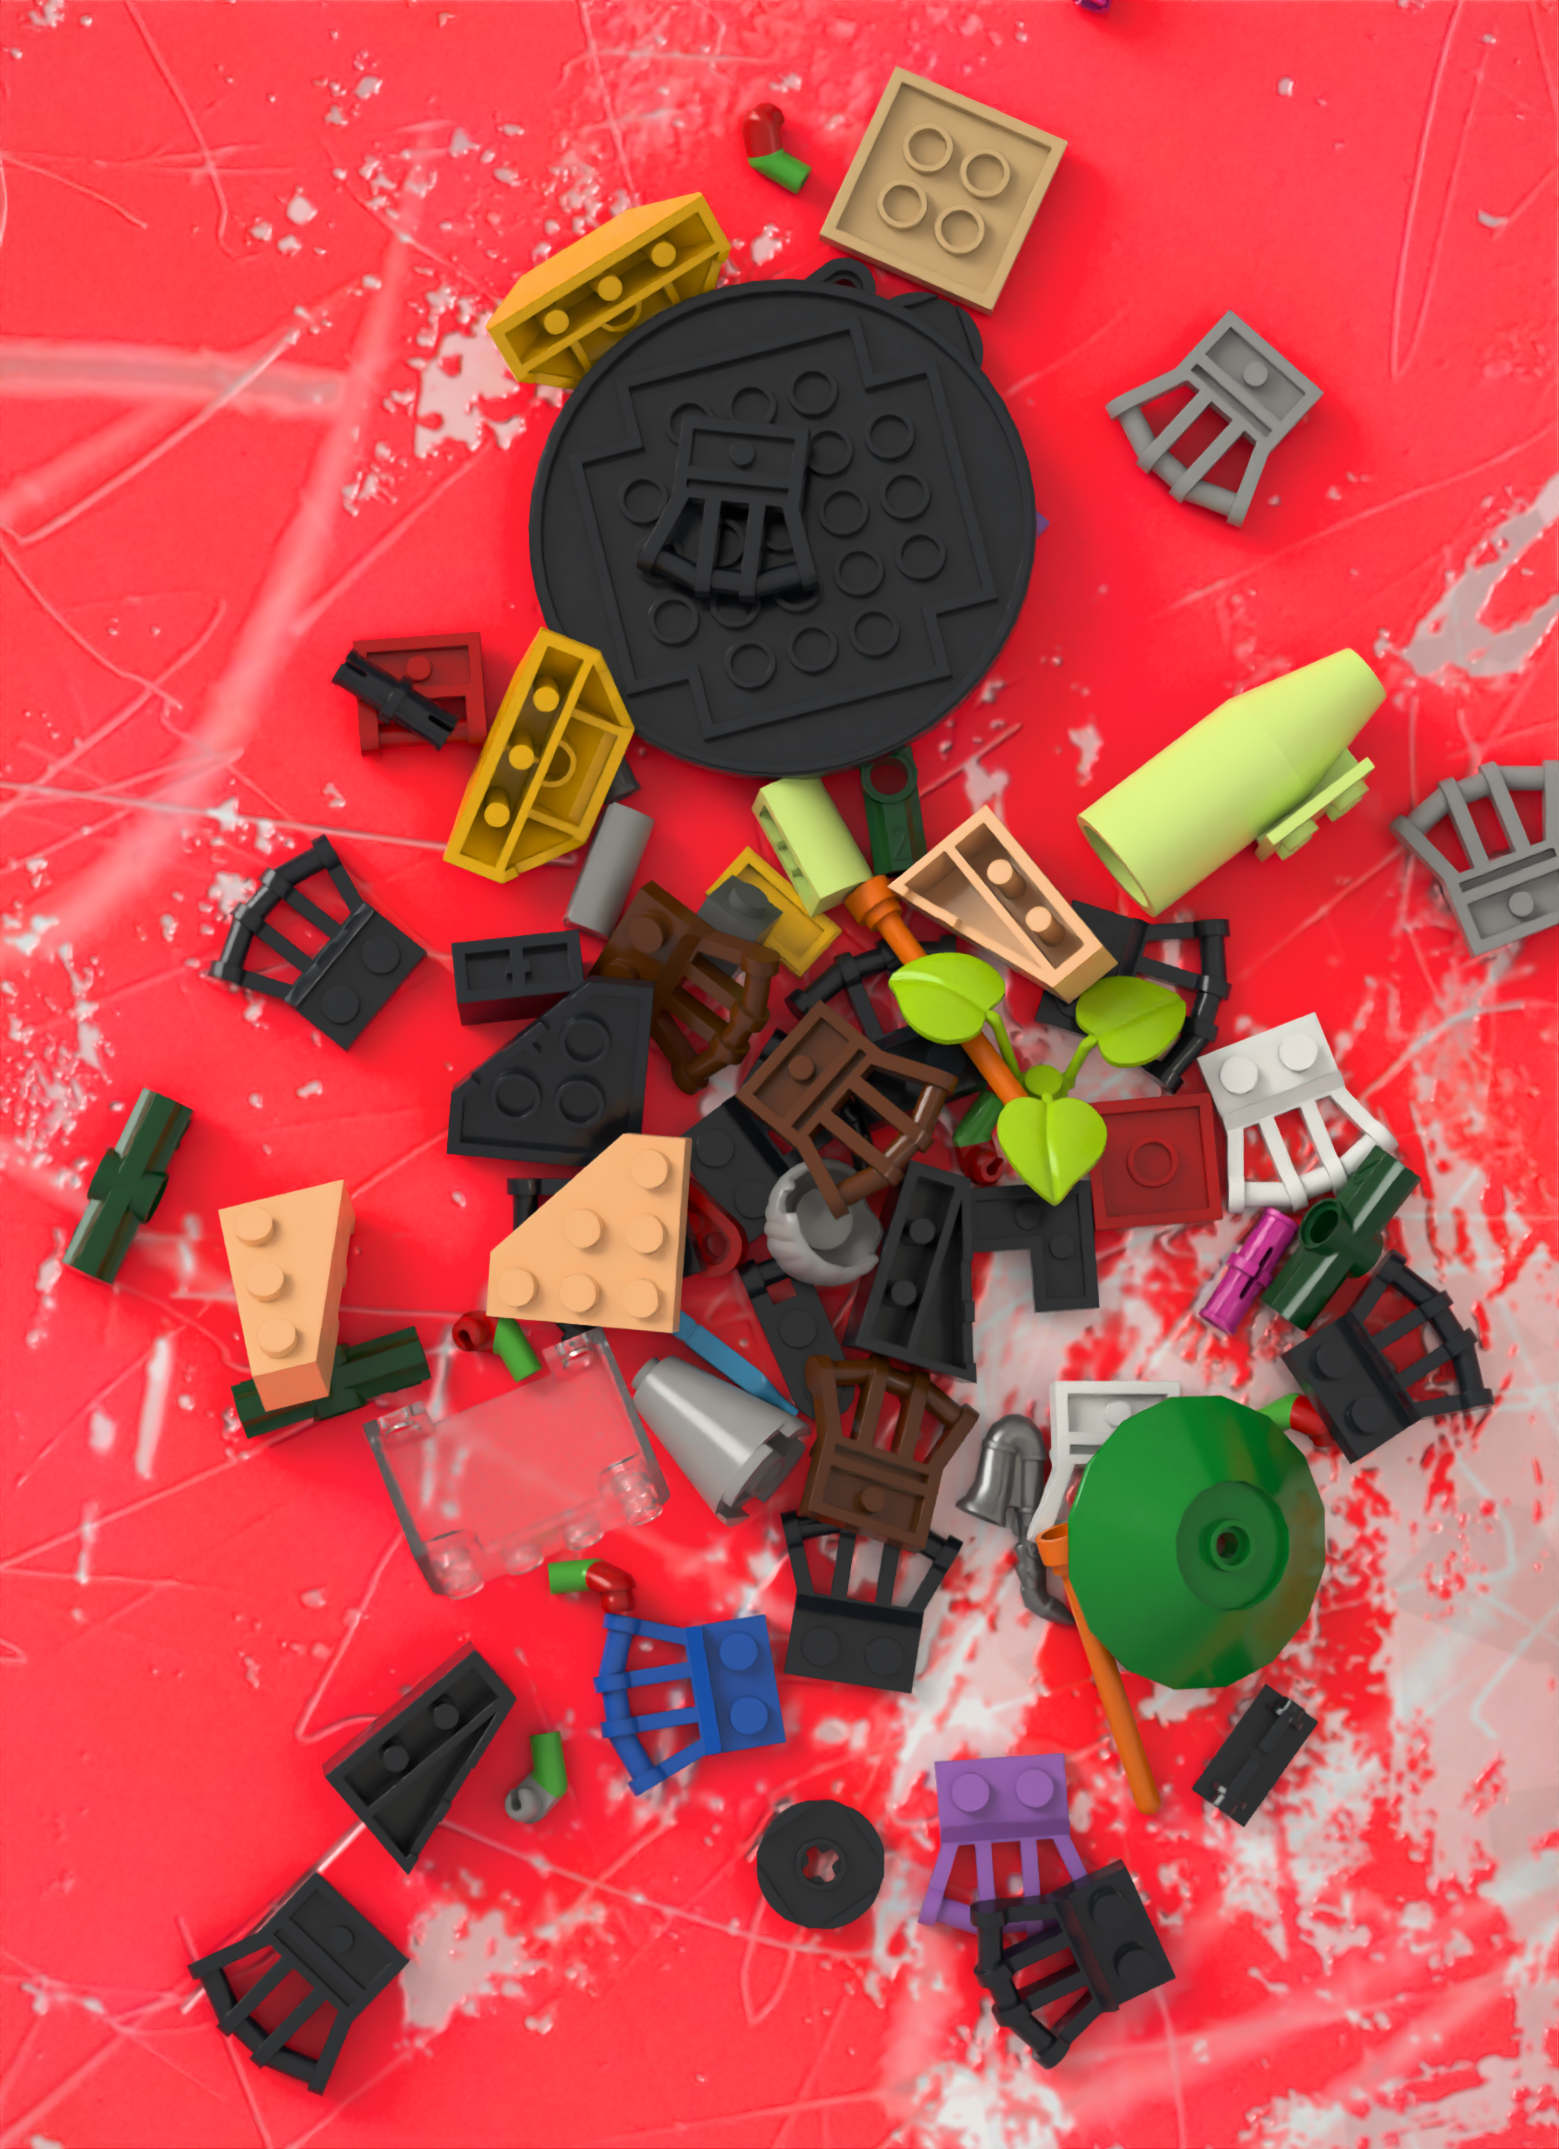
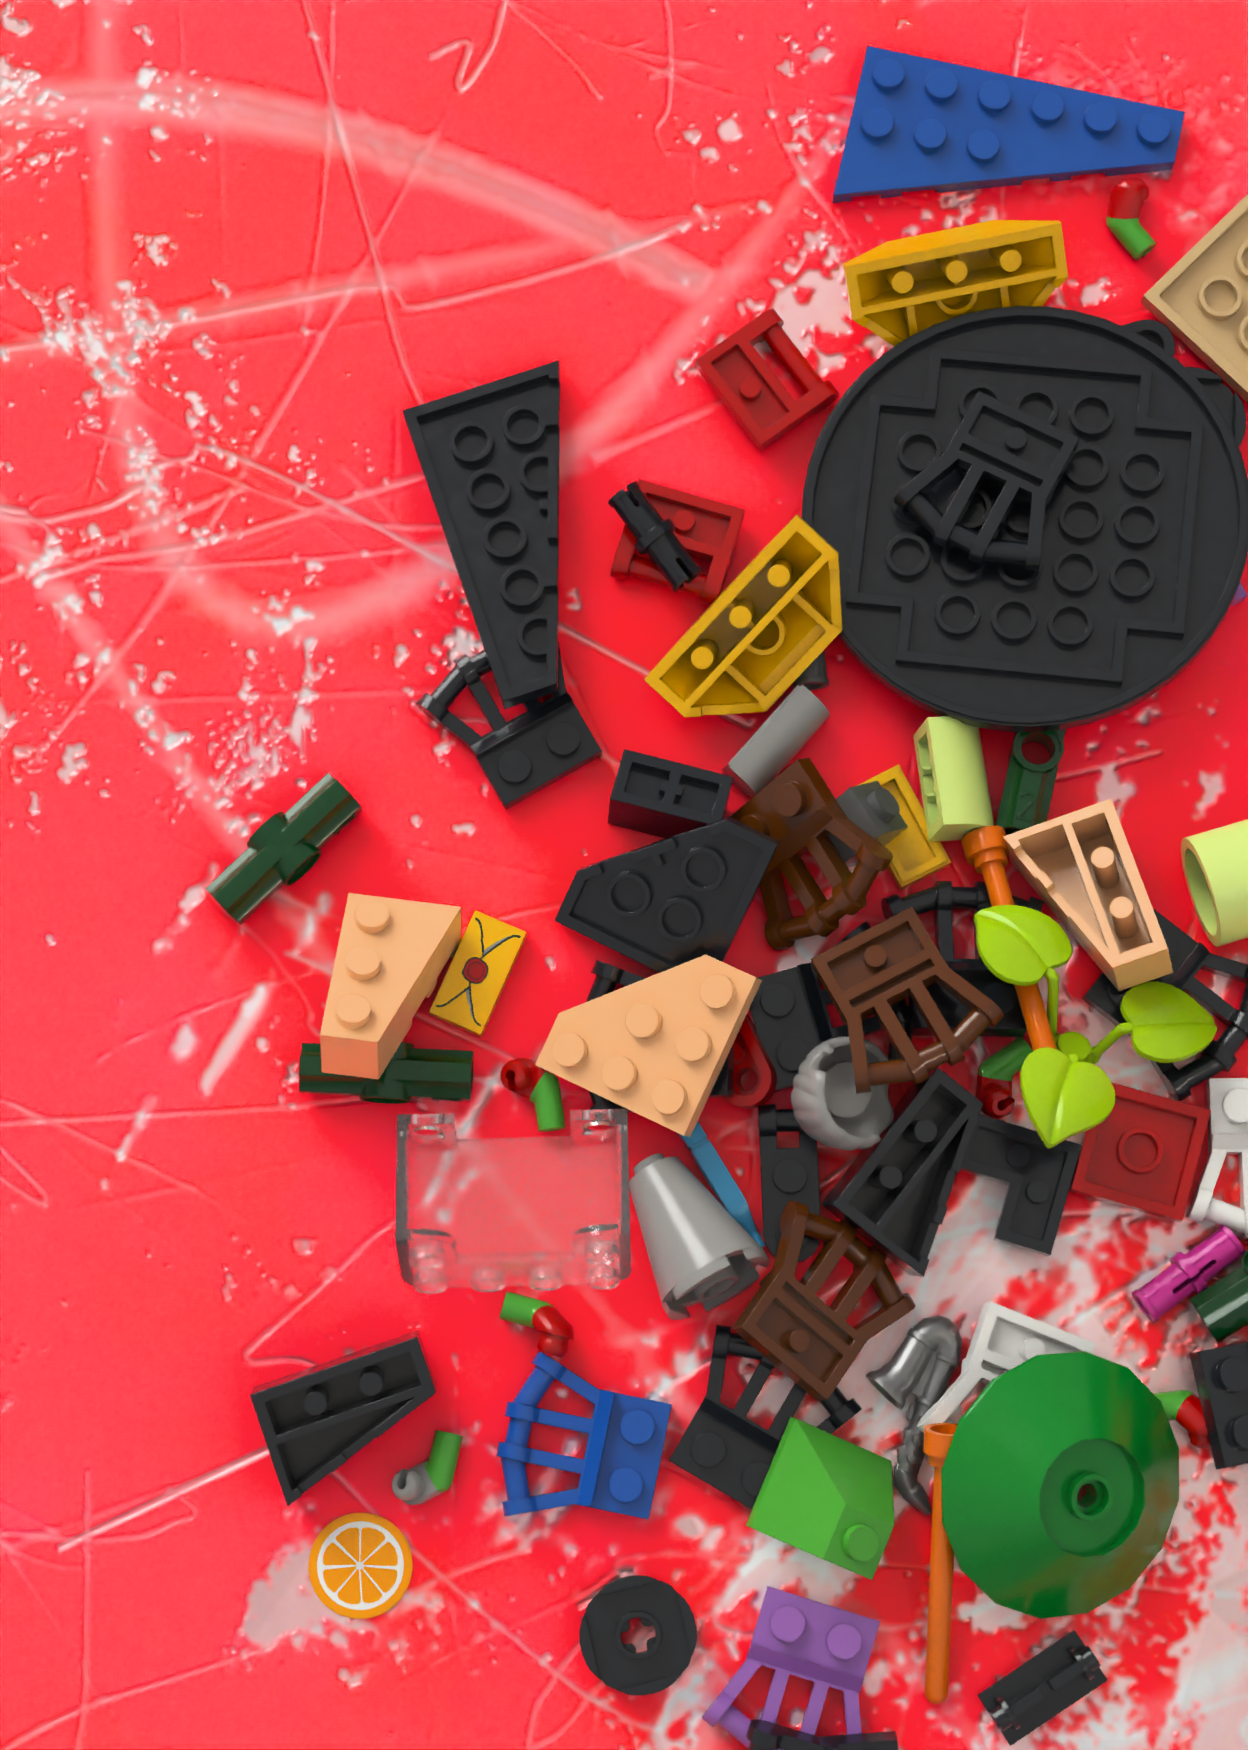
camera: 30 degrees right, 5 degrees down
black plate [187,1870,411,2097] -> none
none -> light orange sticker [308,1513,413,1619]
none -> black wing [403,360,560,709]
none -> yellow tile [429,910,527,1037]
none -> red plate [695,309,840,452]
none -> bright green slope [745,1416,895,1580]
none -> blue wing [832,46,1185,203]

